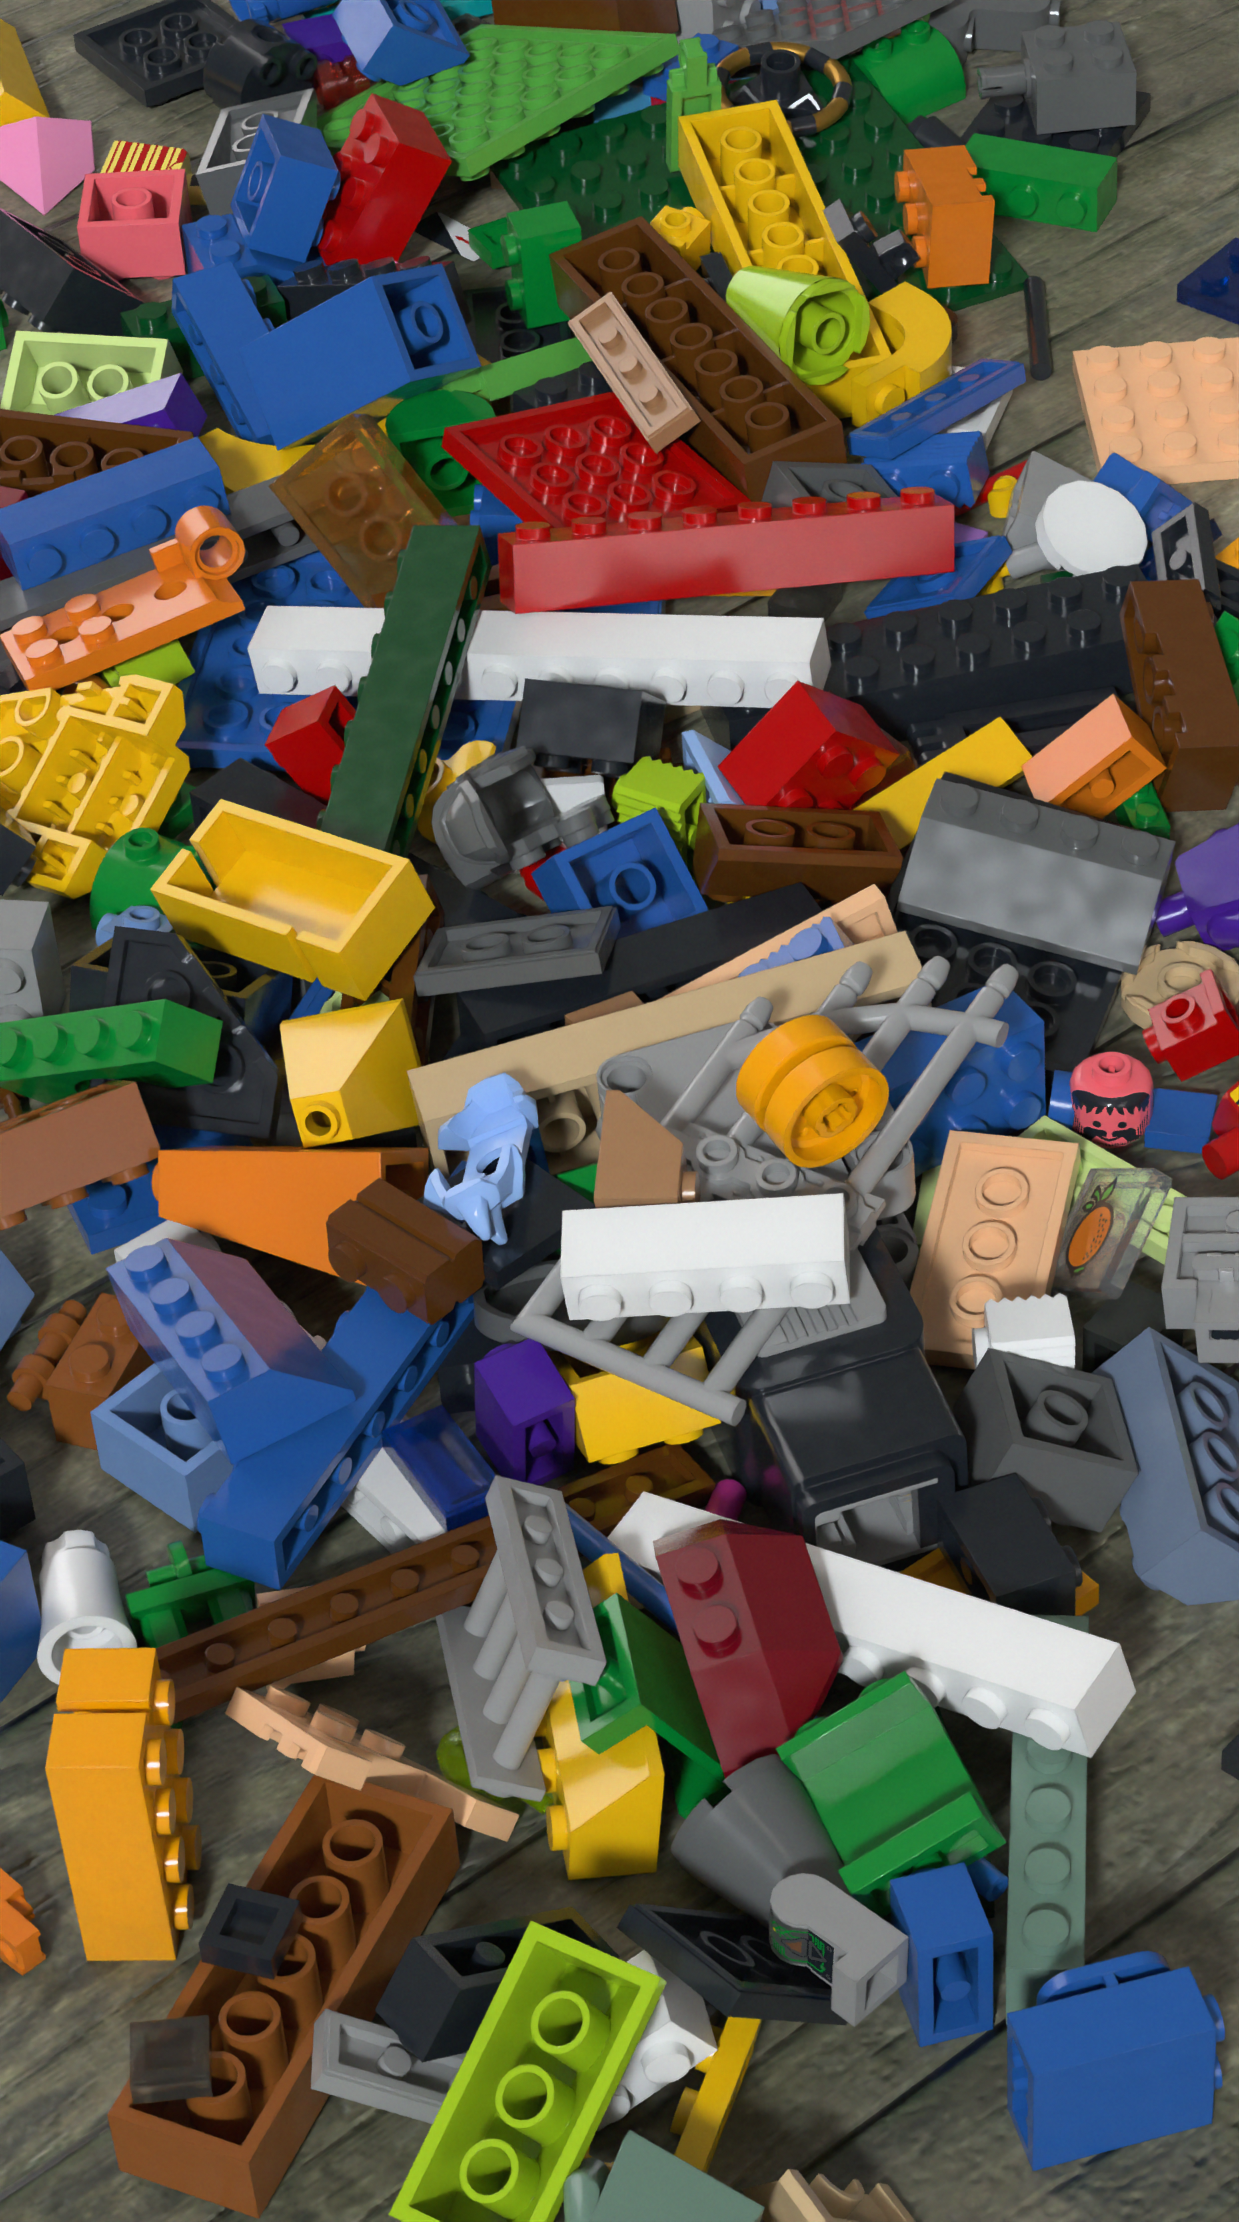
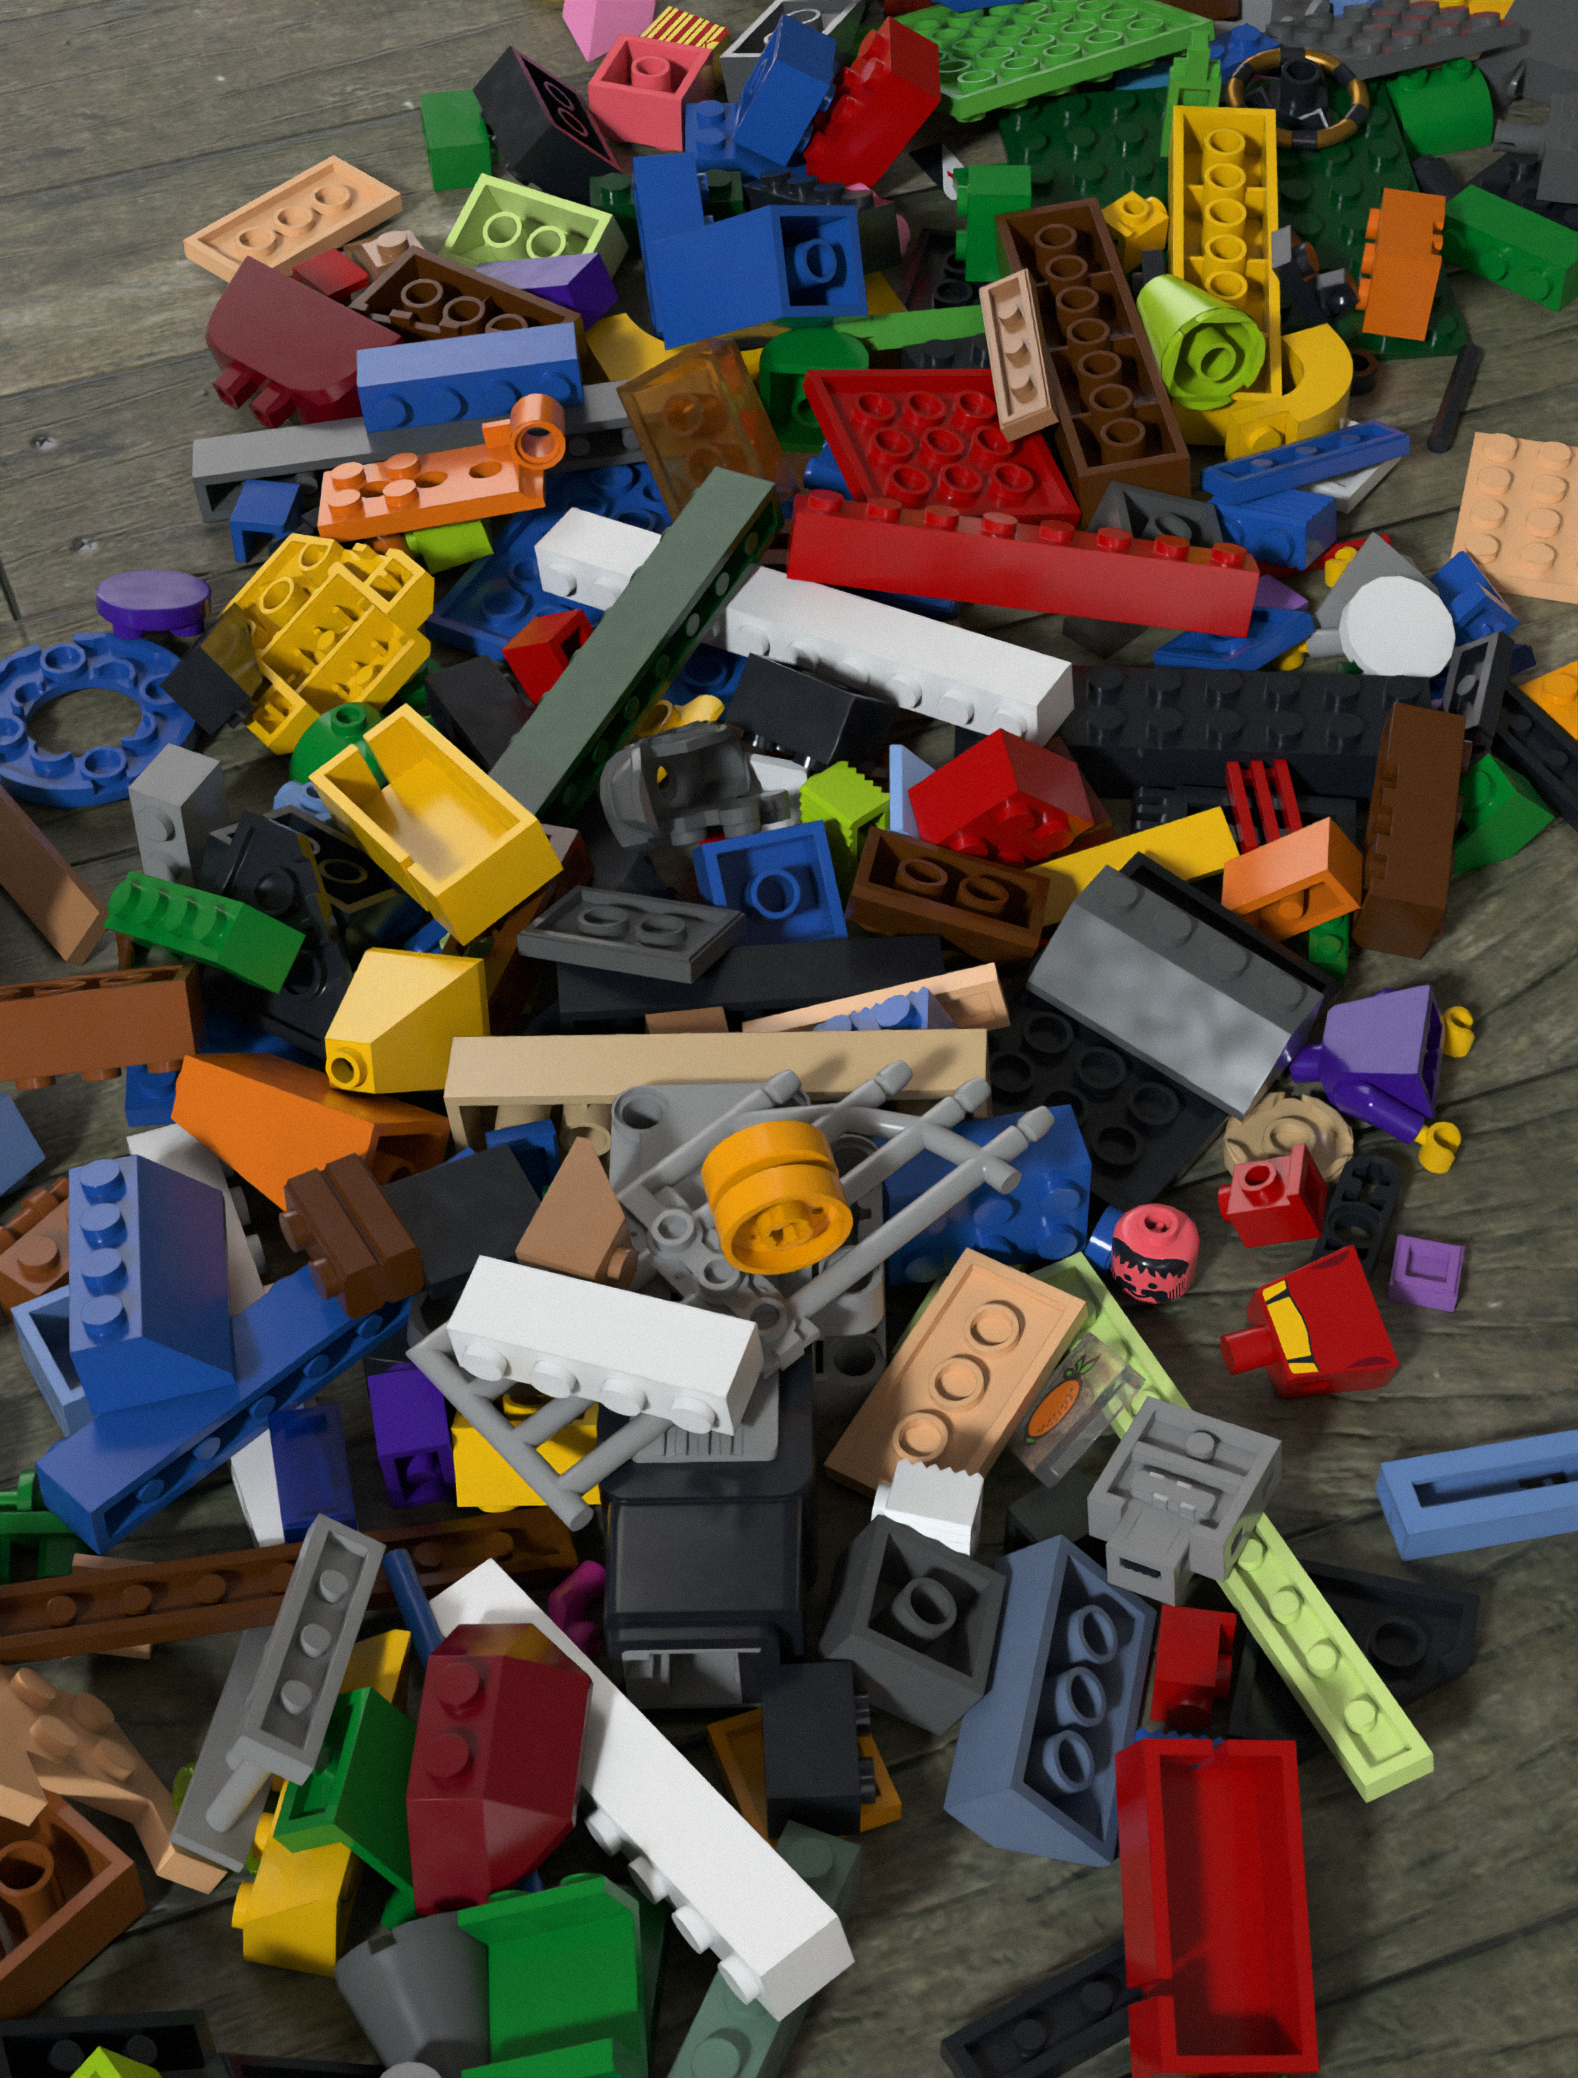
camera: 15 degrees right, 5 degrees up
light blue piece [423,1072,538,1245] -> none
blue tile [1144,1088,1218,1154] -> none
none -> red tile [1225,759,1303,855]

